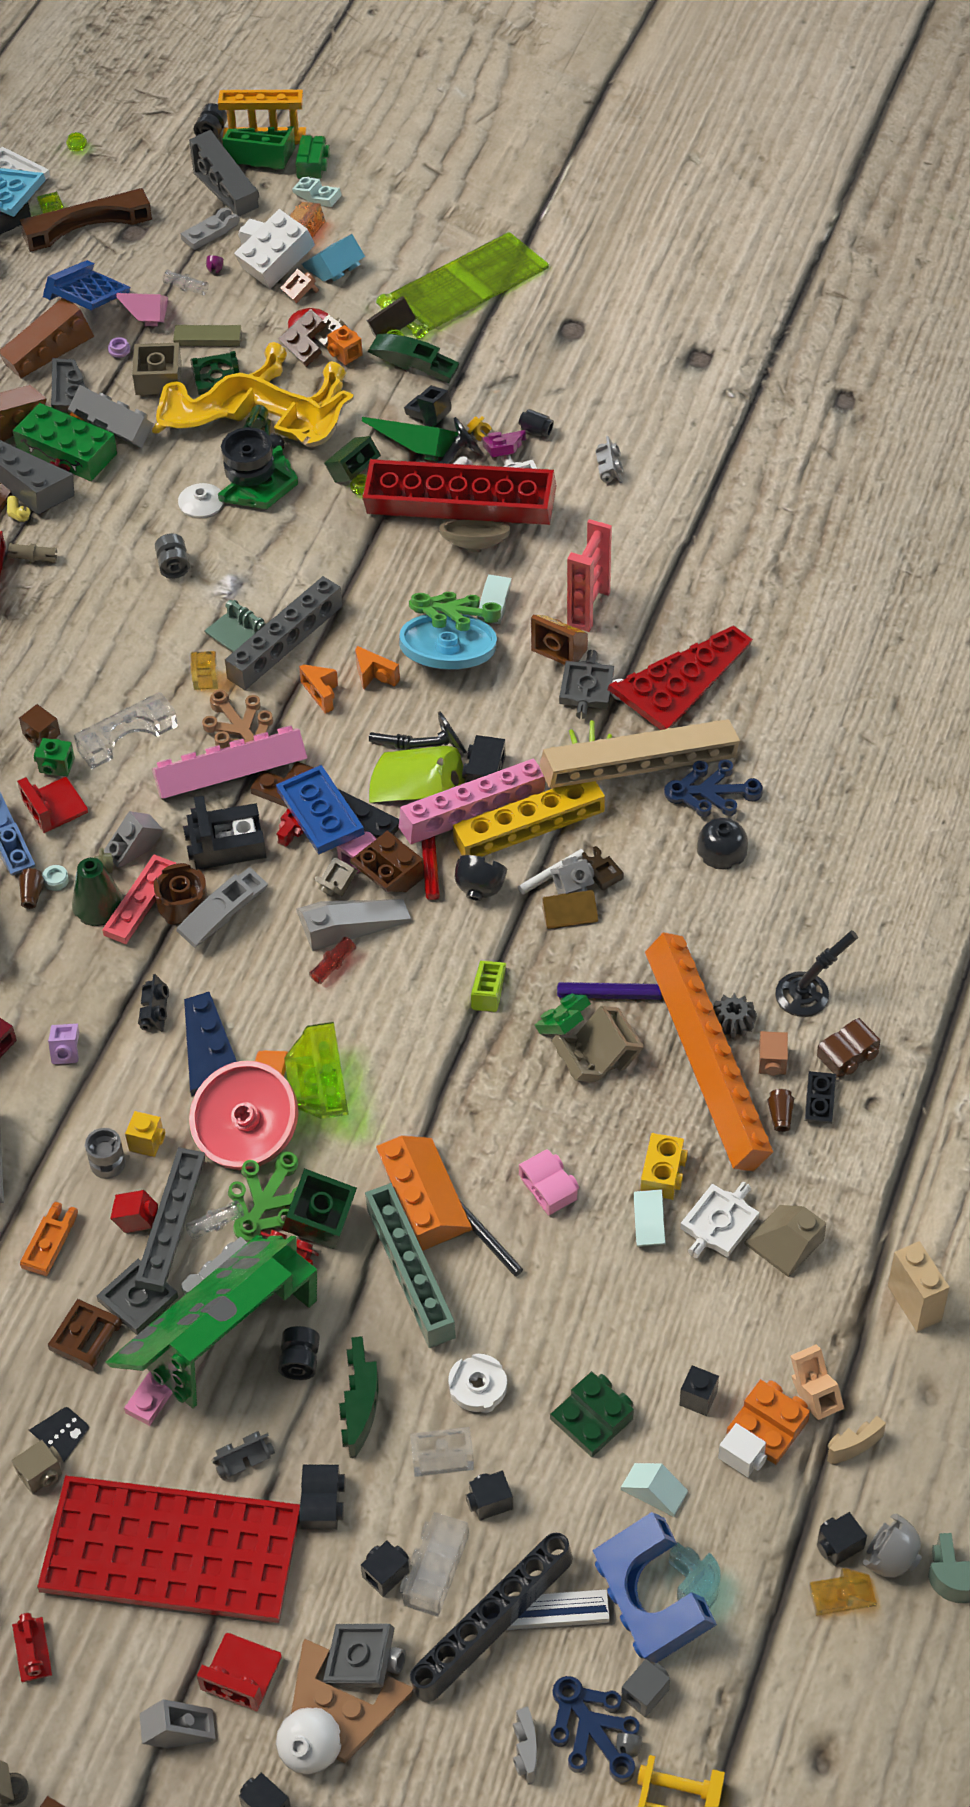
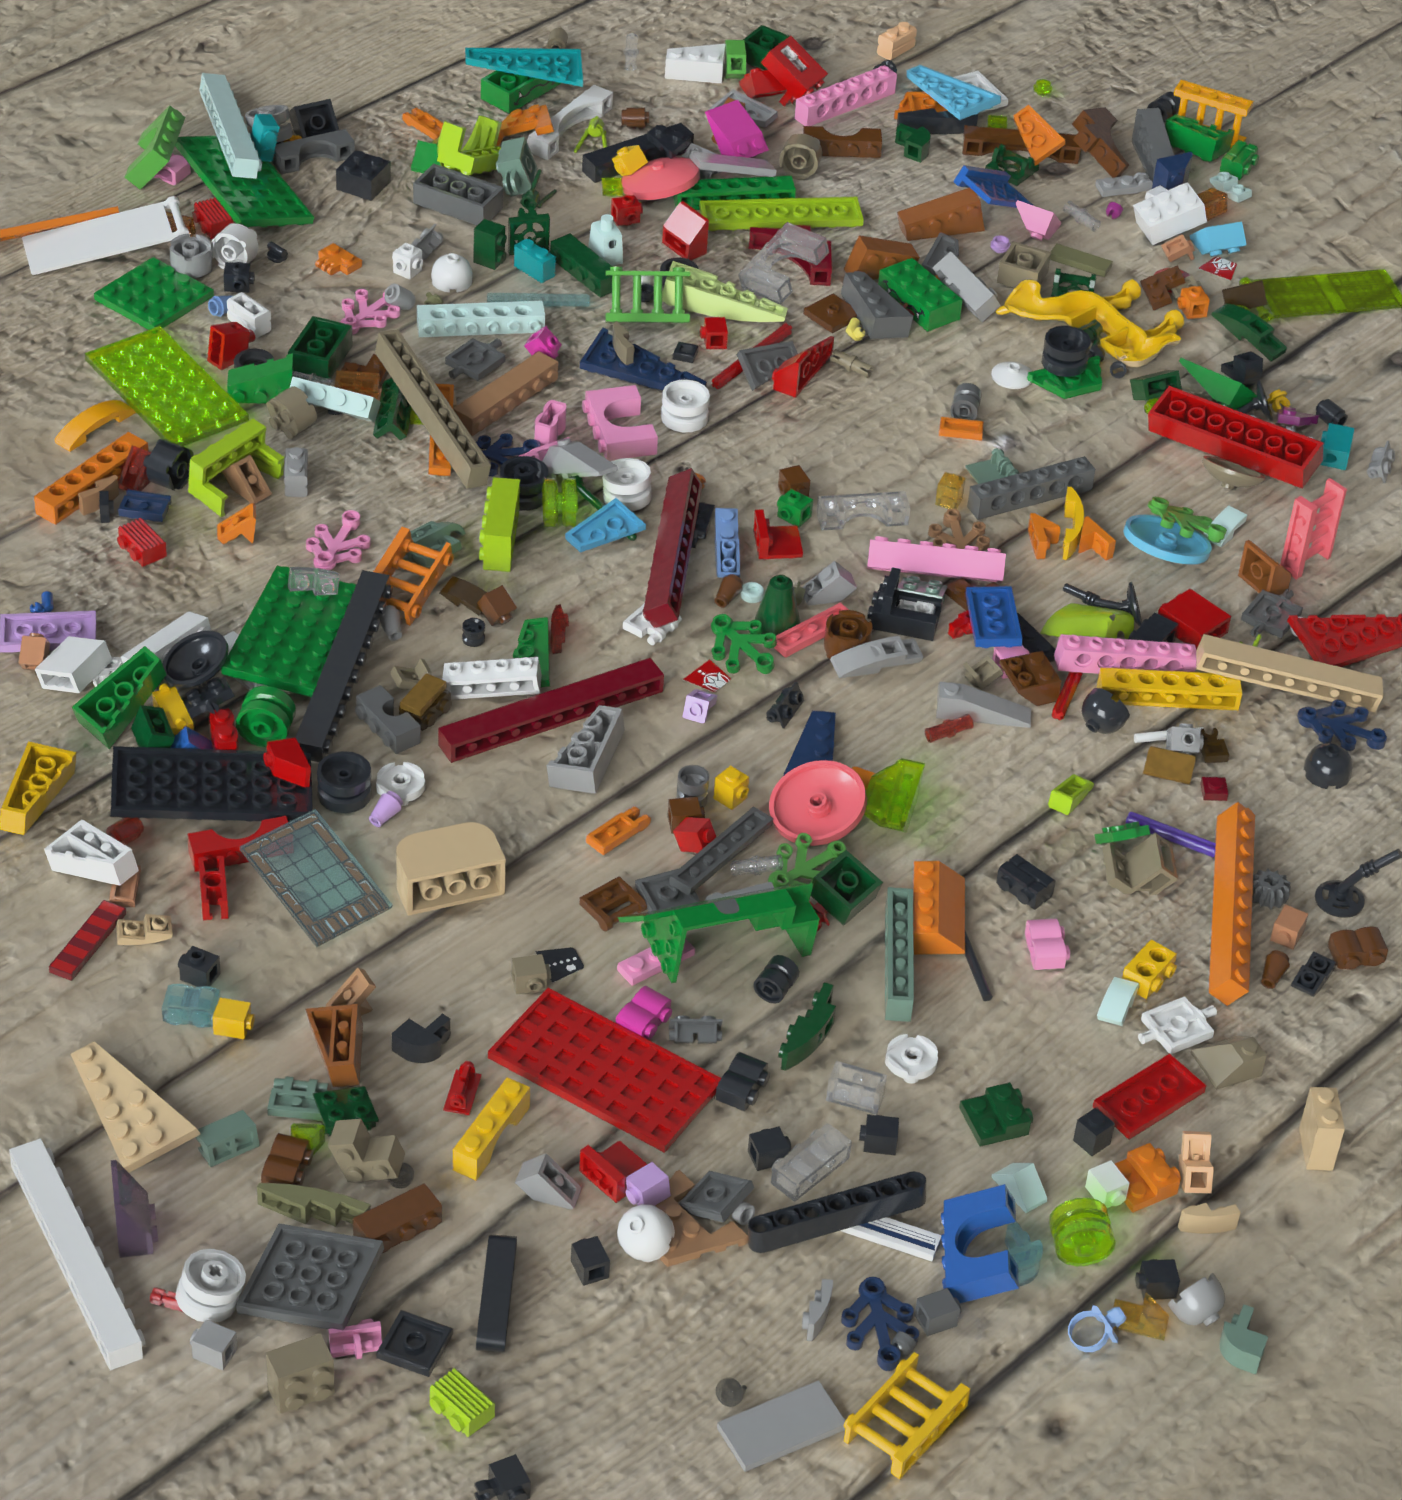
camera: 20 degrees right, 10 degrees down
none -> yellow arch [453,1077,530,1181]
none -> dark pink brick [616,985,672,1039]
none -> lavender brick [626,1162,671,1206]
none -> reddish brown brick [667,797,705,834]
none -> red sticker [683,659,731,692]
none -> green plant [711,614,777,674]
none -> sand green hinge [897,576,947,604]
none -> orange tile [939,417,984,441]
none -> dark green piece [985,144,1040,186]
none -> black brick [996,854,1056,910]
none -> orange wing [1013,105,1065,166]
none -> clear neon green wheel [1049,1198,1116,1266]
none -> yellow slope [1062,486,1084,560]
none -> light blue piece [1068,1305,1127,1352]
none -> reddish brown arch [1072,107,1129,178]
none -> red plate [1093,1053,1207,1140]
none -> black hinge [1110,361,1127,379]
none -> dark blue slope [1152,152,1193,190]
none -> red brick [1158,589,1231,650]
none -> red sticker [1198,257,1237,280]
none -> dark red plate [1200,777,1229,801]
none -> teal brick [1320,423,1355,470]

